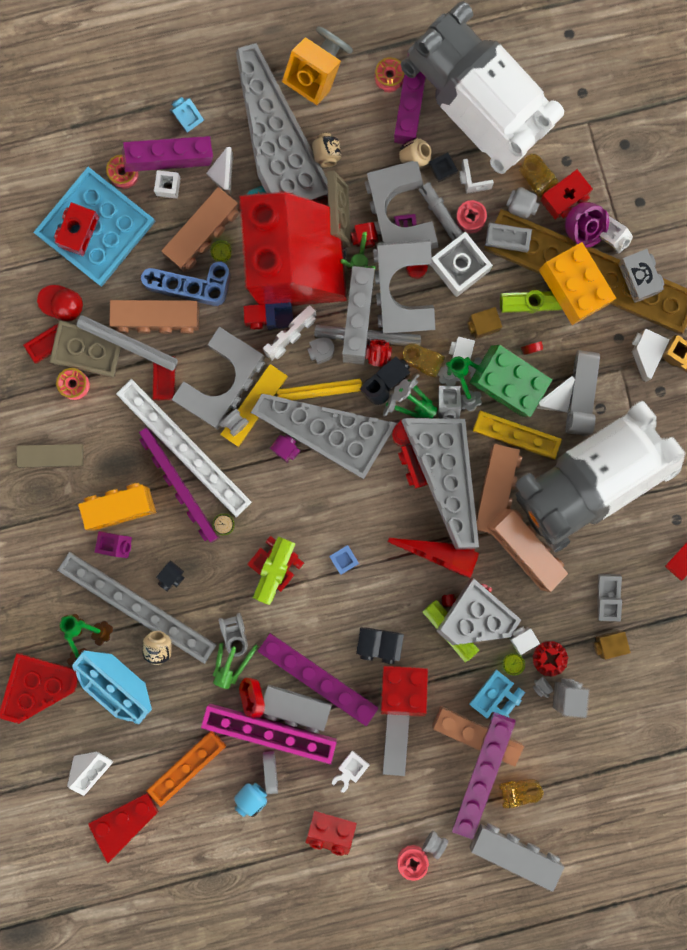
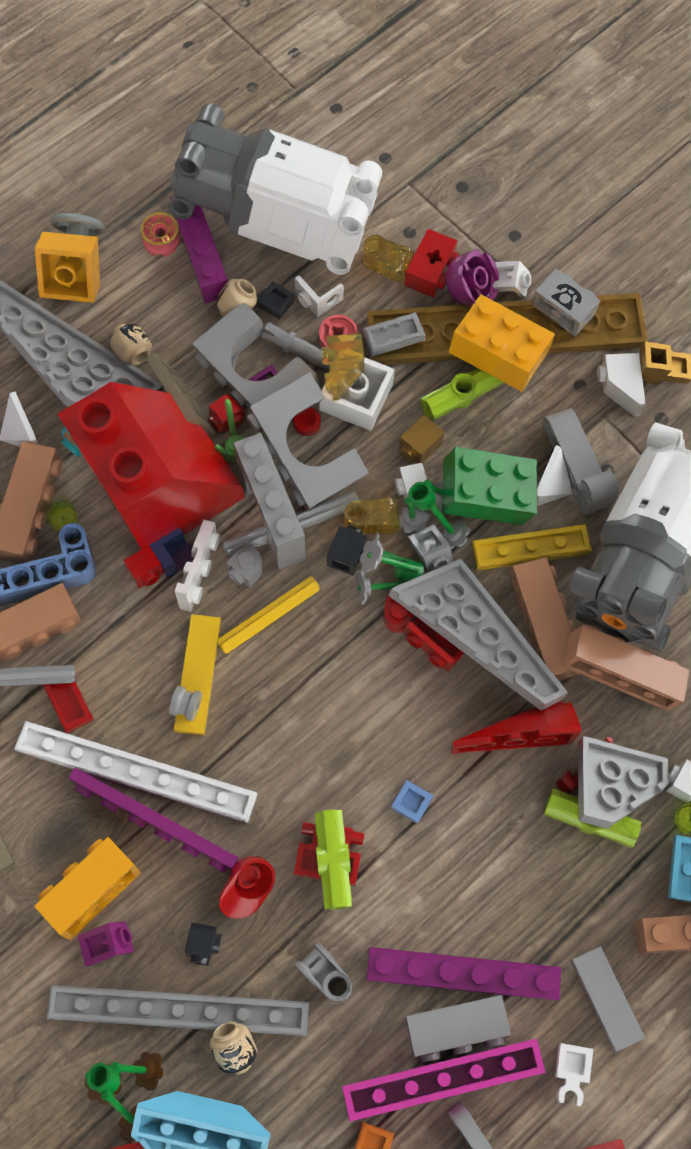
camera: 35 degrees left, 15 degrees down
light grey arch [172,327,265,430] -> none
tile [212,514,235,536] -> none
bright green plant [213,643,258,689] -> none
red beam [239,678,265,718] -> none
light grey wing [251,394,397,479] -> none
magenta plate [269,434,300,462] -> none
black brick [356,627,404,664] -> none
black plate [360,374,390,405] -> none
red gear [365,339,392,367] -> none
red brick [381,666,428,717] -> none
light grey head [506,187,540,219] -> none
red tile [521,341,543,355] -> none
none -> red cap [218,855,275,919]
none -> clear yellow slope [322,333,364,401]

